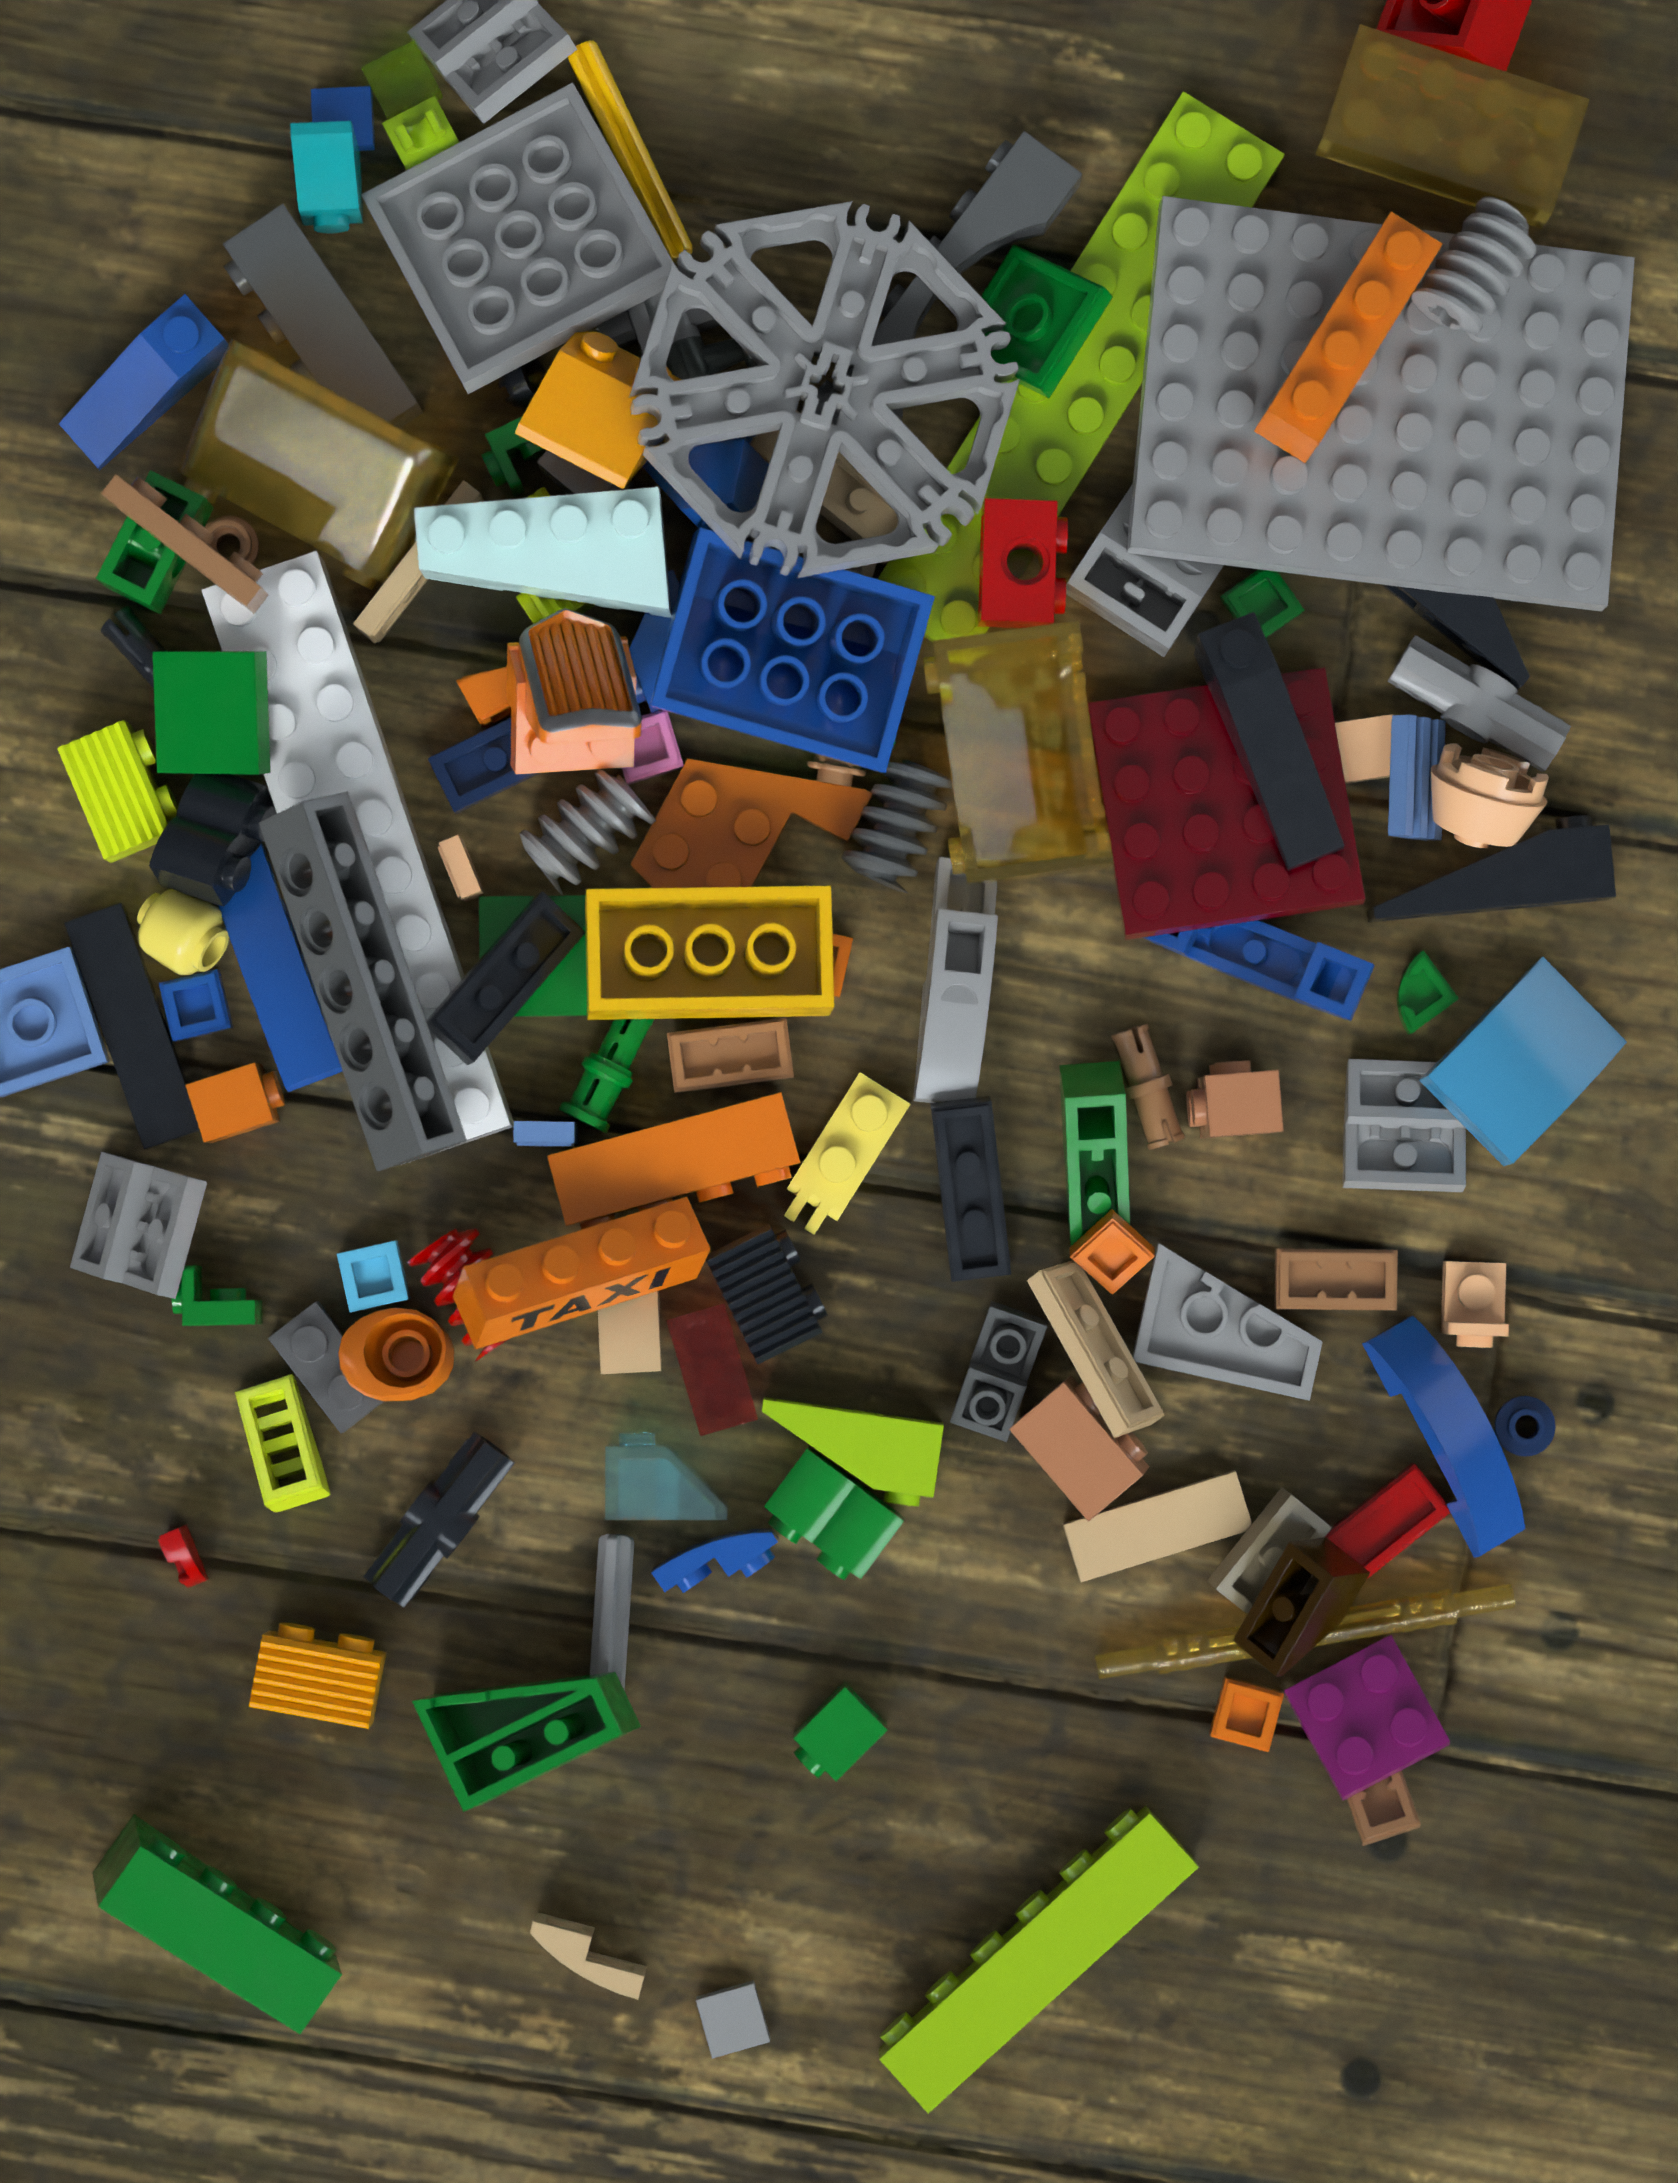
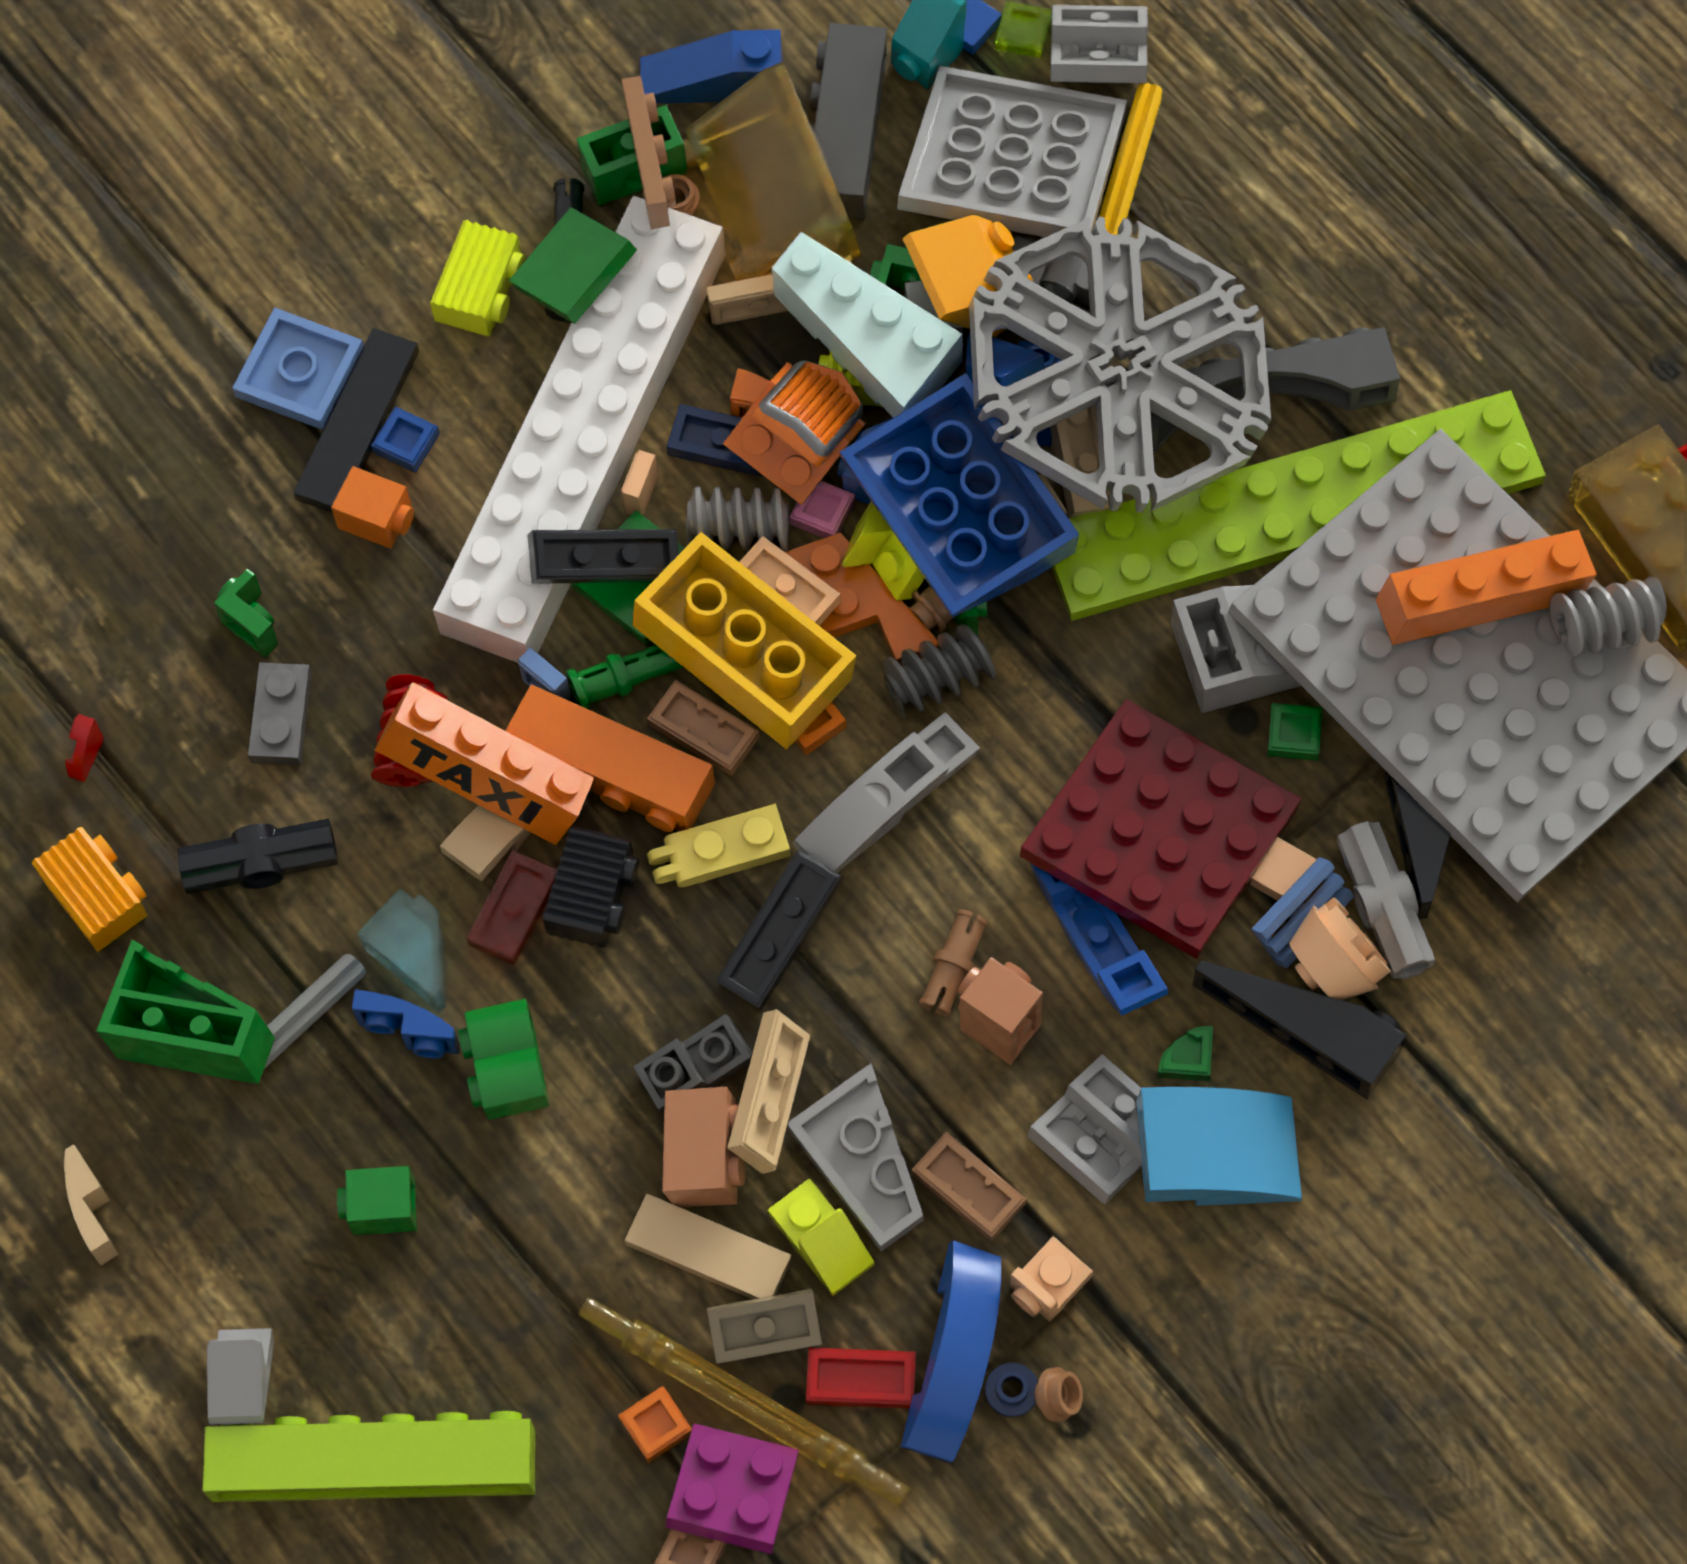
camera: 45 degrees right, 20 degrees down
light grey slope [70,1152,207,1299] -> none
light yellow head [137,889,229,975] -> none
black brick [149,774,277,907] -> none
blue slope [218,843,343,1092] -> none
neon yellow slope [235,1374,331,1512] -> none
dark grey brick [259,791,467,1172] -> none
medium azure tile [337,1240,410,1312] -> none
orange hat [338,1308,455,1401] -> none
lime tile [382,96,459,171] -> none
light grey tile [696,1980,771,2059] -> none
lime slope [762,1397,944,1506] -> none
clear yellow windscreen [923,620,1113,885] -> none
red brick [978,498,1068,629] -> none
green tile [981,244,1113,398] -> none
green slope [1059,1061,1130,1247] -> none
orange tile [1069,1209,1155,1295] -> none
black slope [1194,612,1345,871] -> none
dark brown slope [1232,1537,1370,1677] -> none
none -> light grey slope [207,1328,274,1425]
none -> light nougat plate [740,536,841,626]
none -> neon yellow slope [768,1178,875,1296]
none -> neon yellow slope [842,501,925,601]
none -> medium nougat plate [1035,1367,1083,1422]

